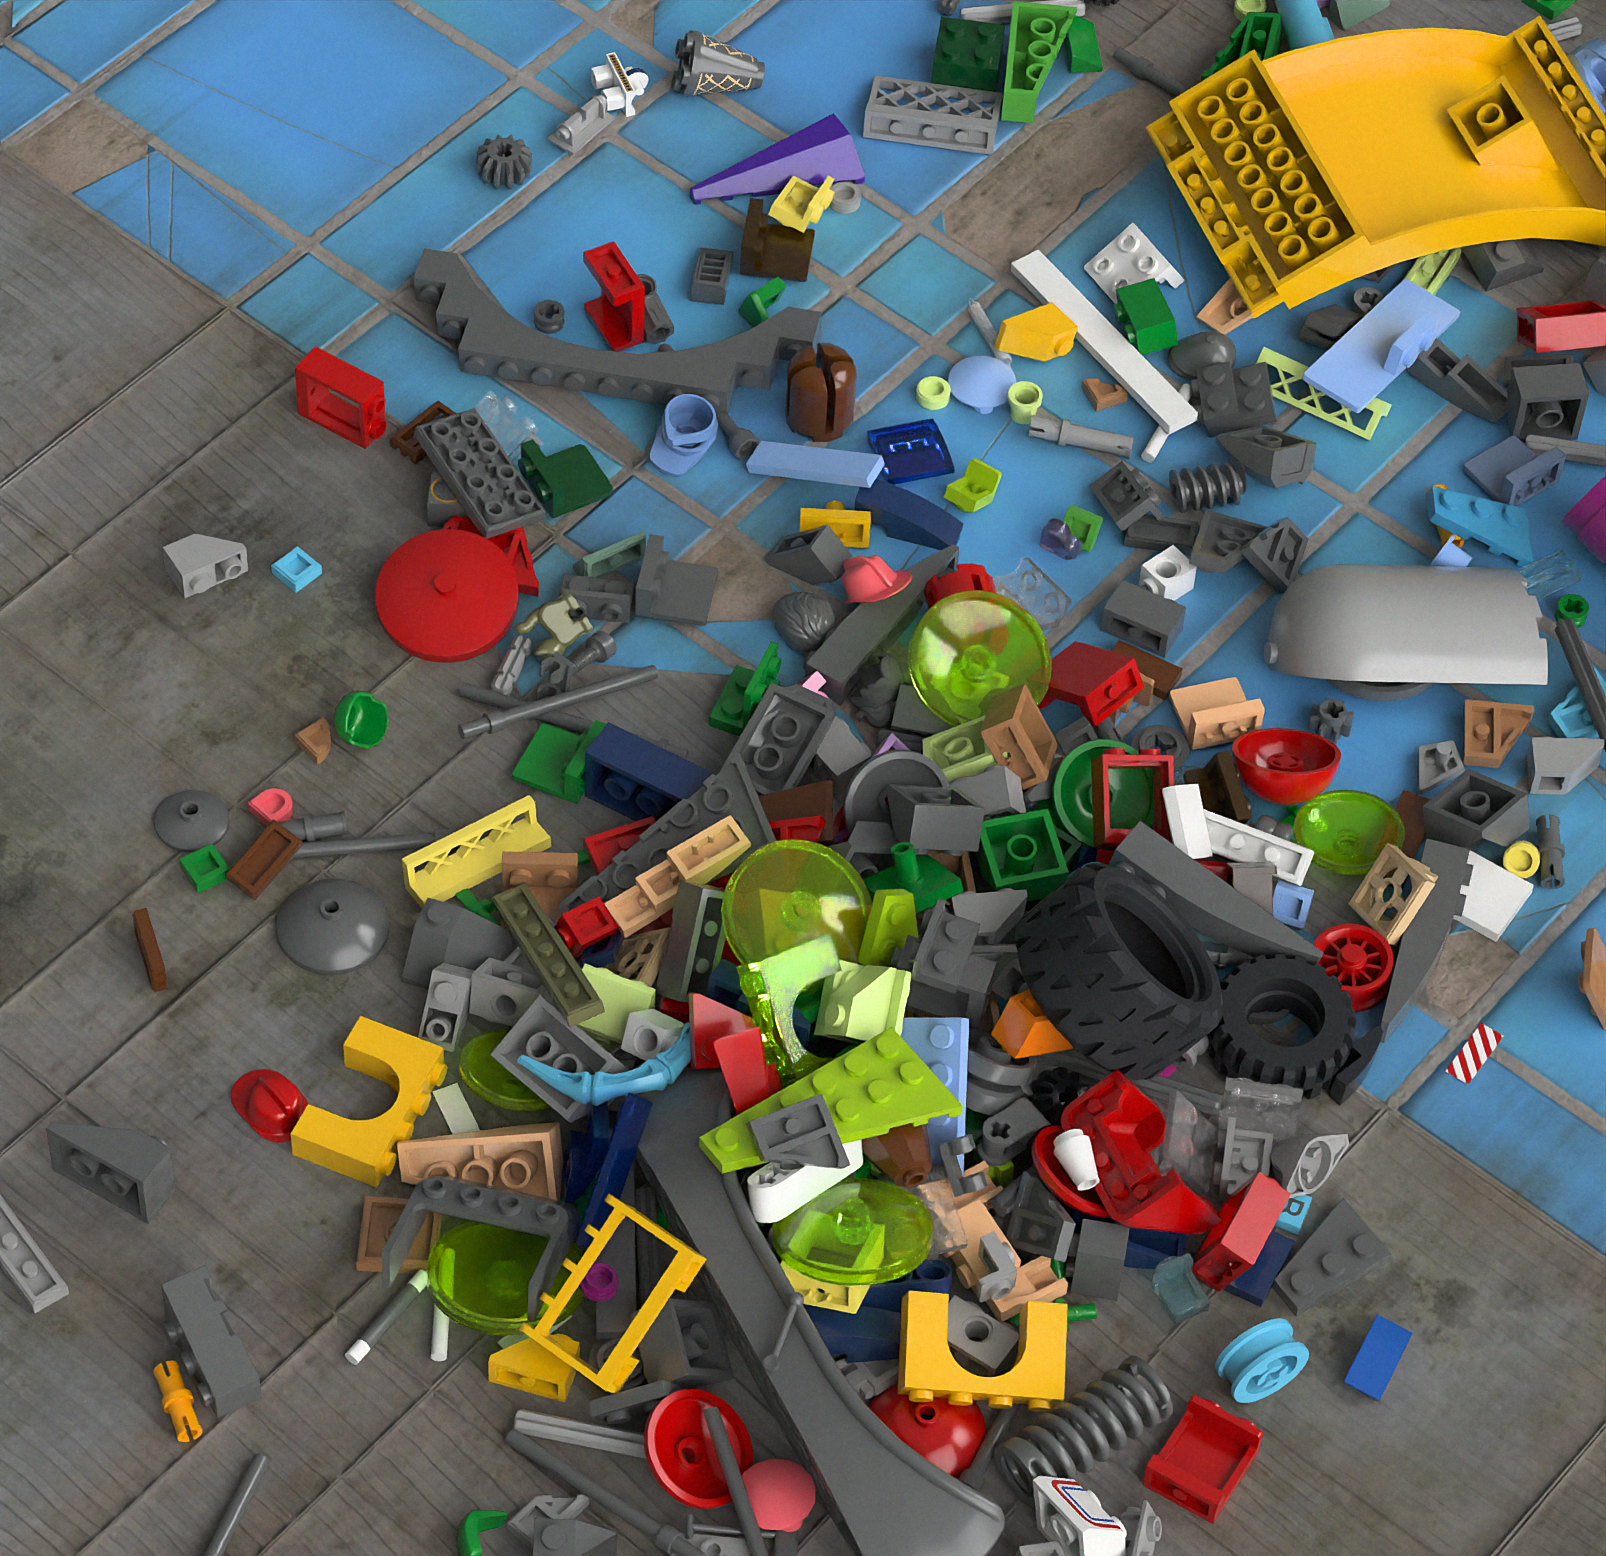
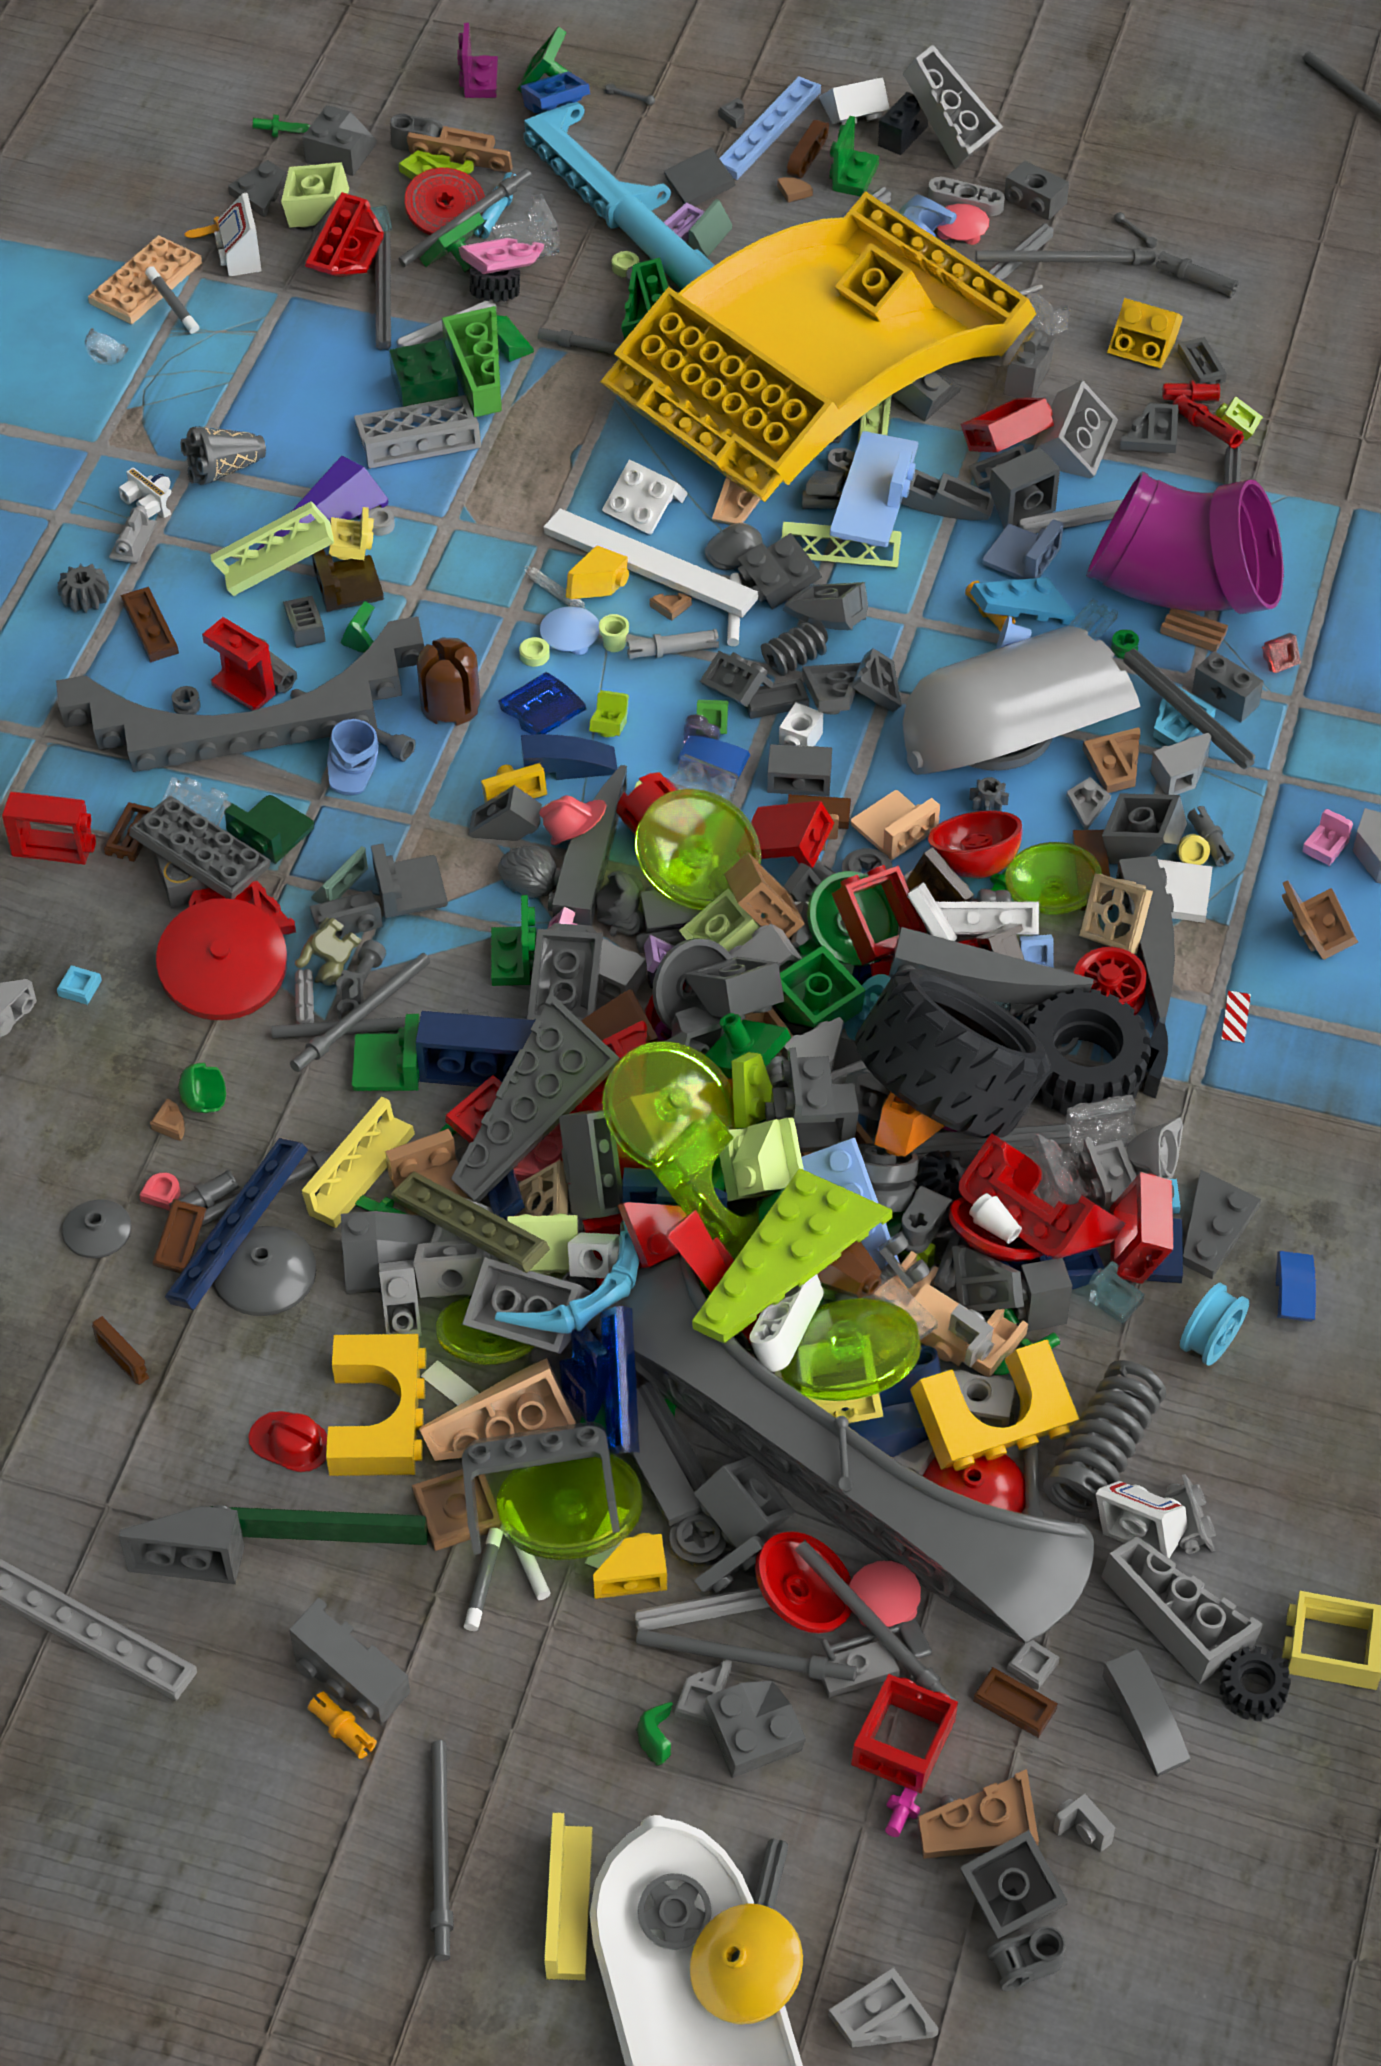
camera: 20 degrees left, 0 degrees up
green tile [179,843,230,893] -> none
yellow hinge [519,1193,707,1394] -> none
red bracket [554,896,619,959] -> none
magenta plate [579,1263,619,1302] -> none
light nougat slope [604,815,751,938] -> none
light blue tile [746,441,884,488] -> none
dark grey wing [746,1093,851,1169] -> none
green brick [1113,278,1178,355] -> none
red panel [1142,1394,1263,1524] -> none
none -> reddish brown tile [120,586,179,662]
none -> dark blue tile [165,1138,308,1310]
none -> yellowish green fence [210,501,334,596]
none -> dark green tile [210,1506,428,1545]
none -> blue slope [677,735,750,779]

